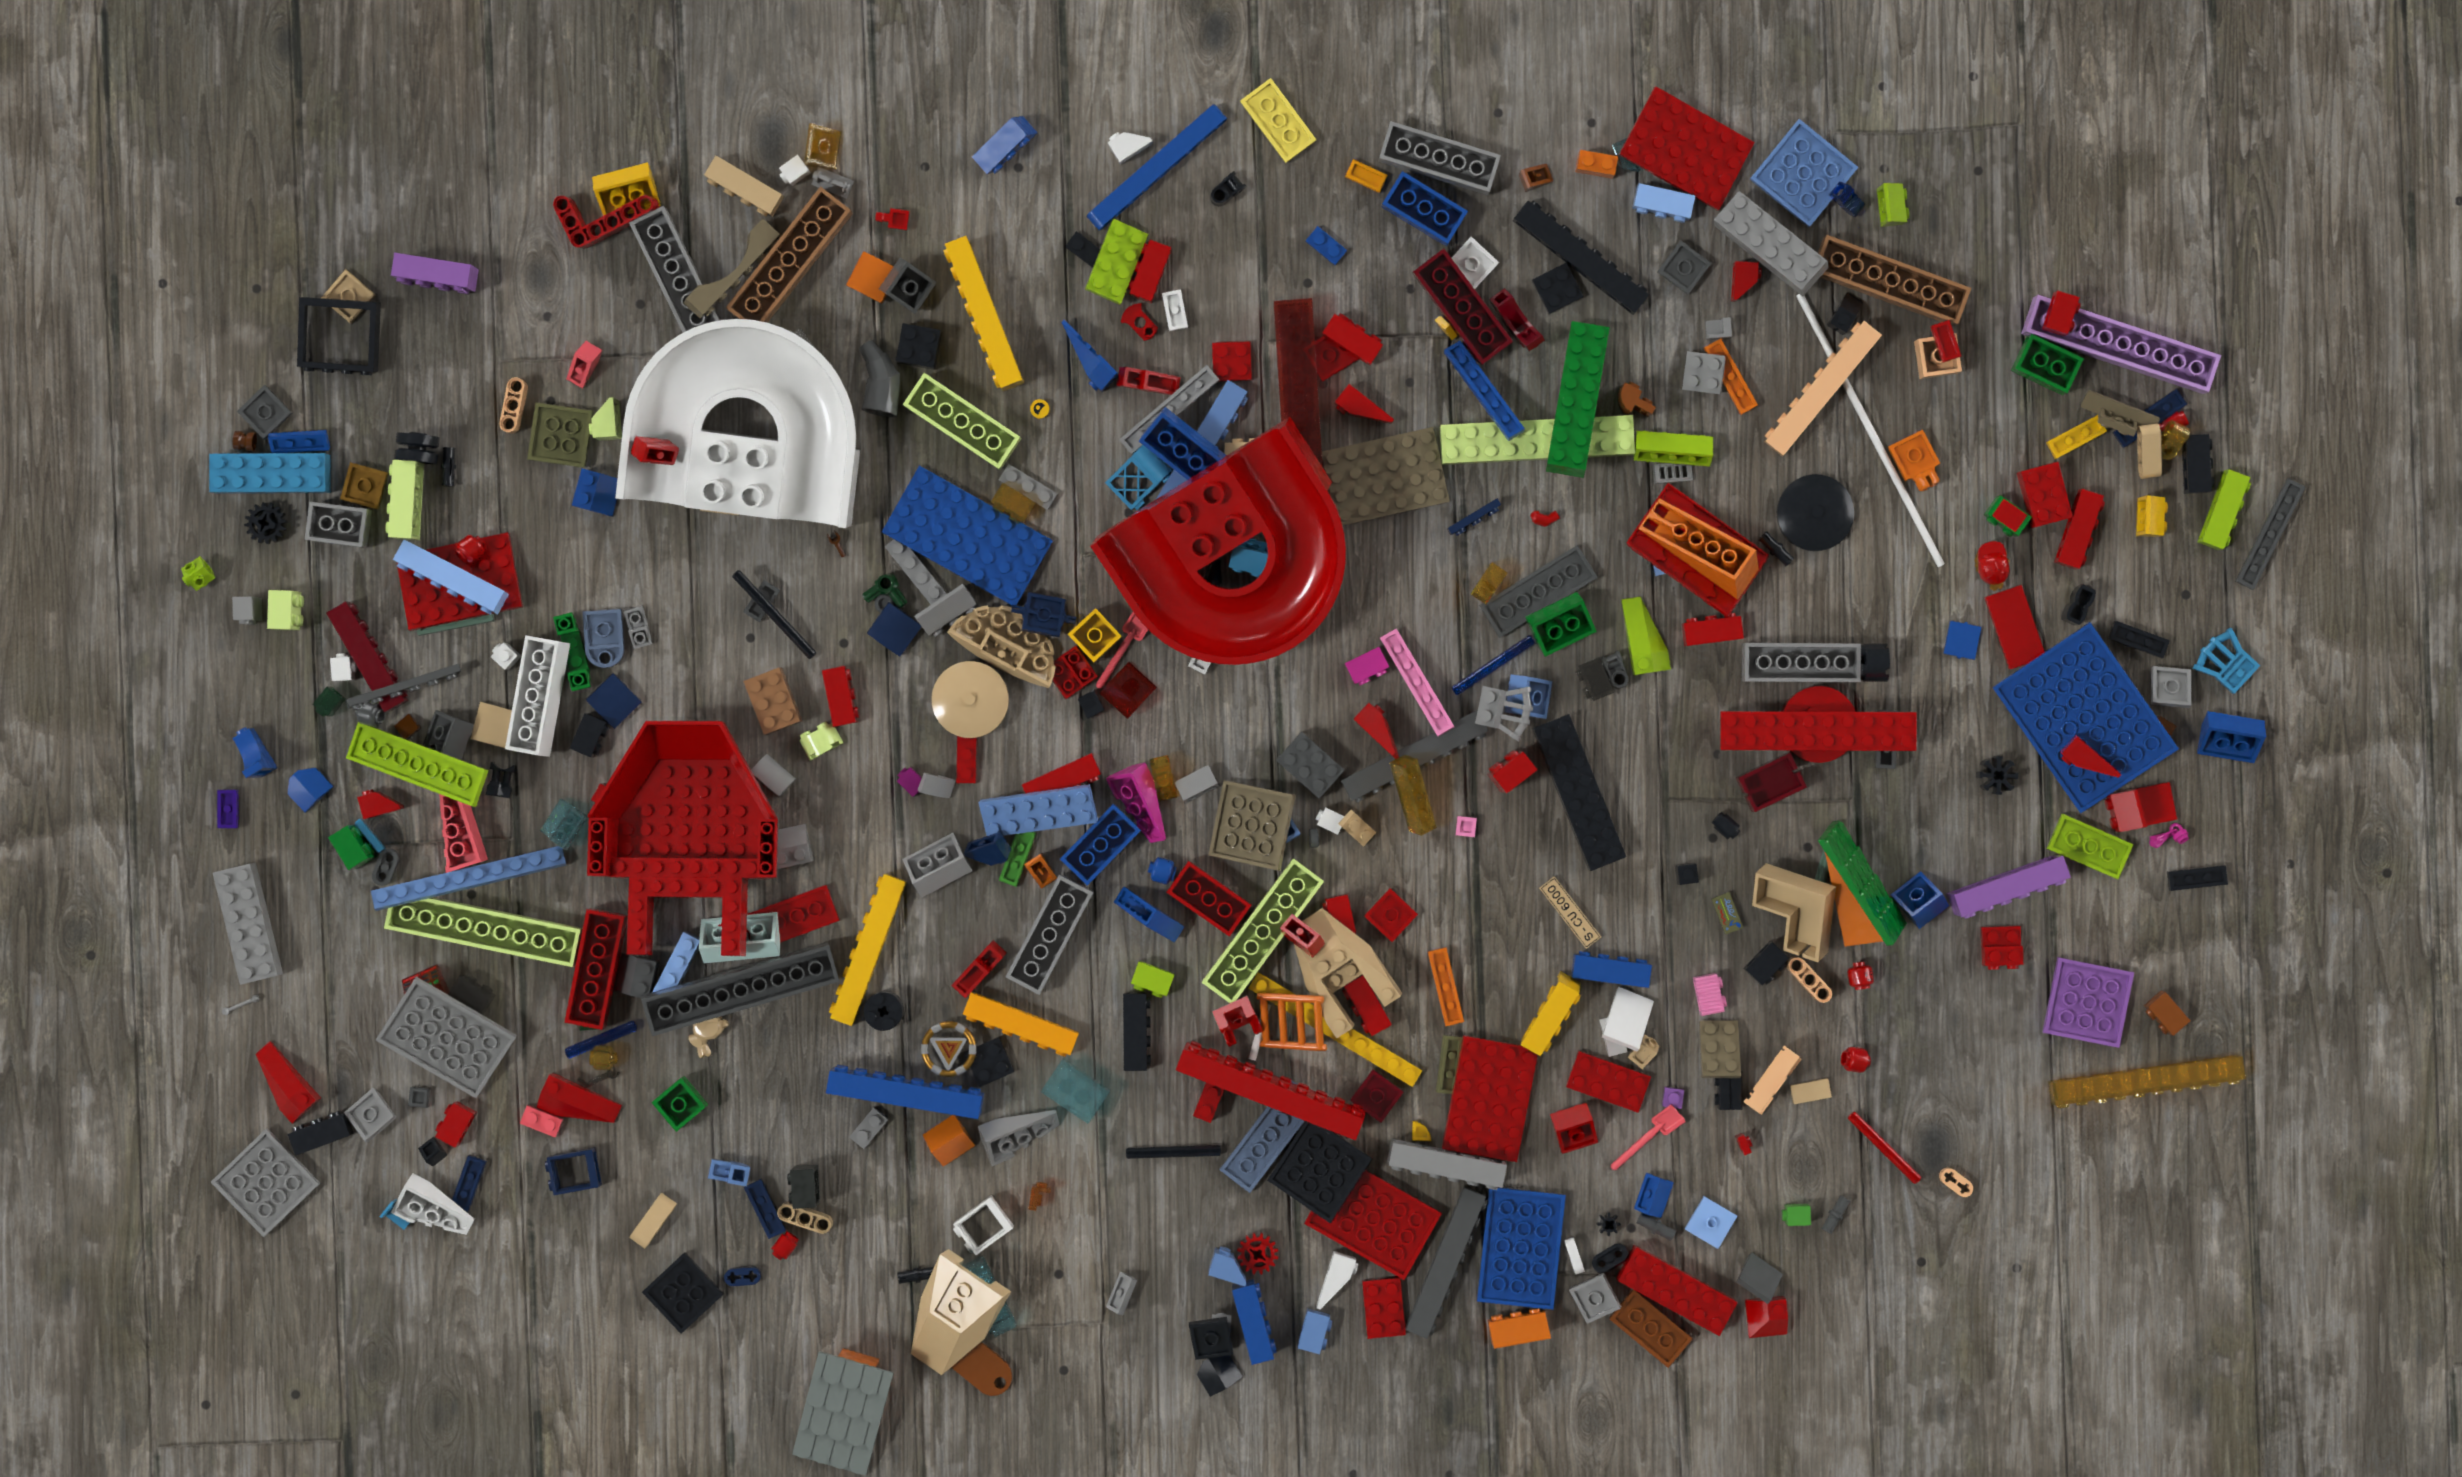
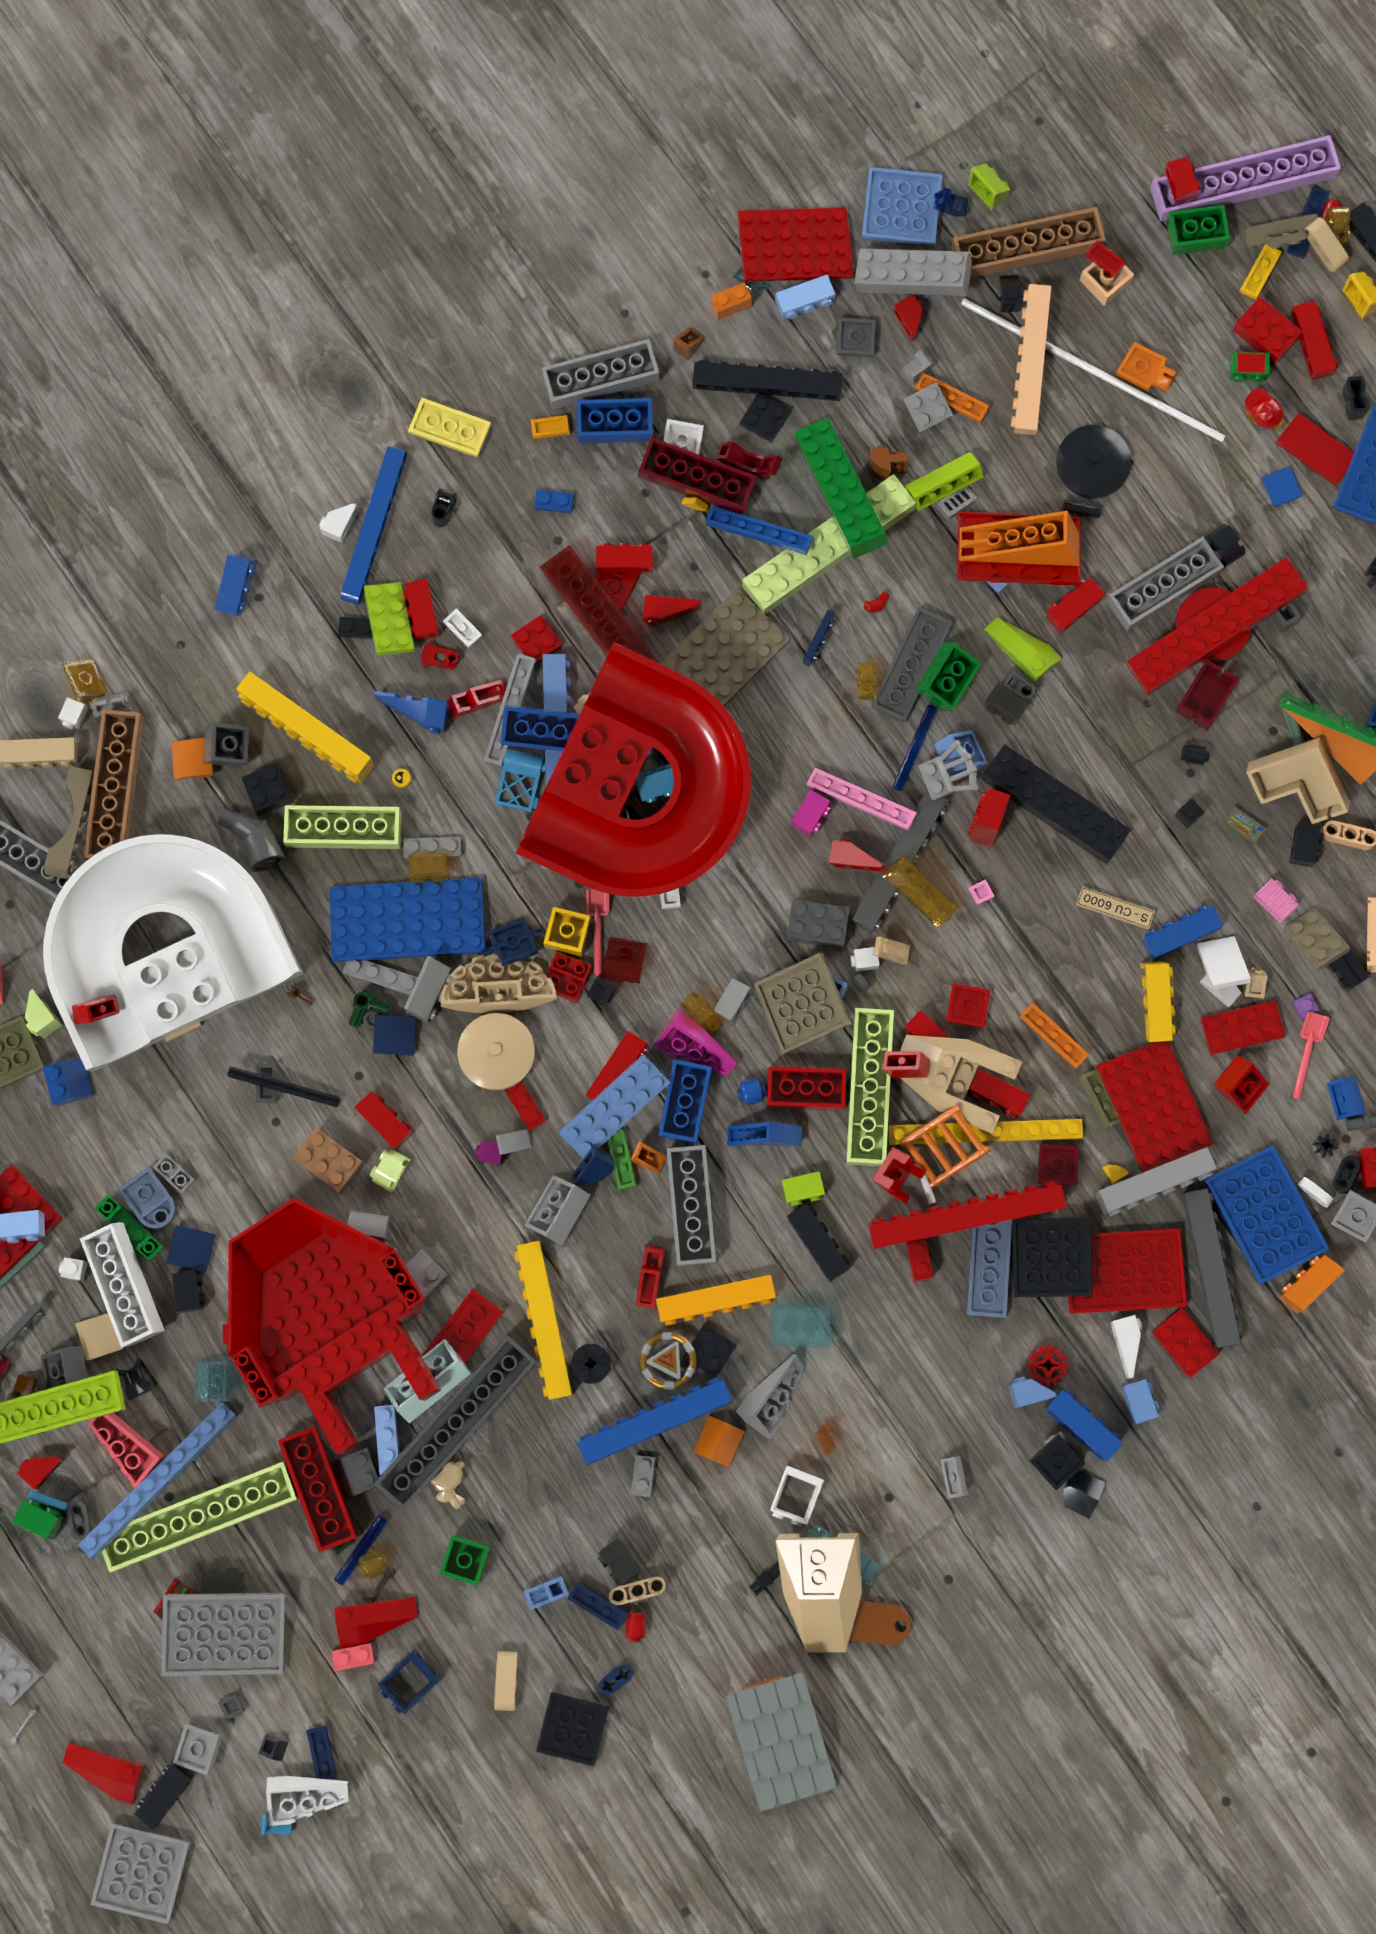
camera: 30 degrees left, 10 degrees down
red brick [435,1101,477,1148] -> none
red plate [875,208,910,231] -> none
black axle [1126,1145,1221,1159] -> none

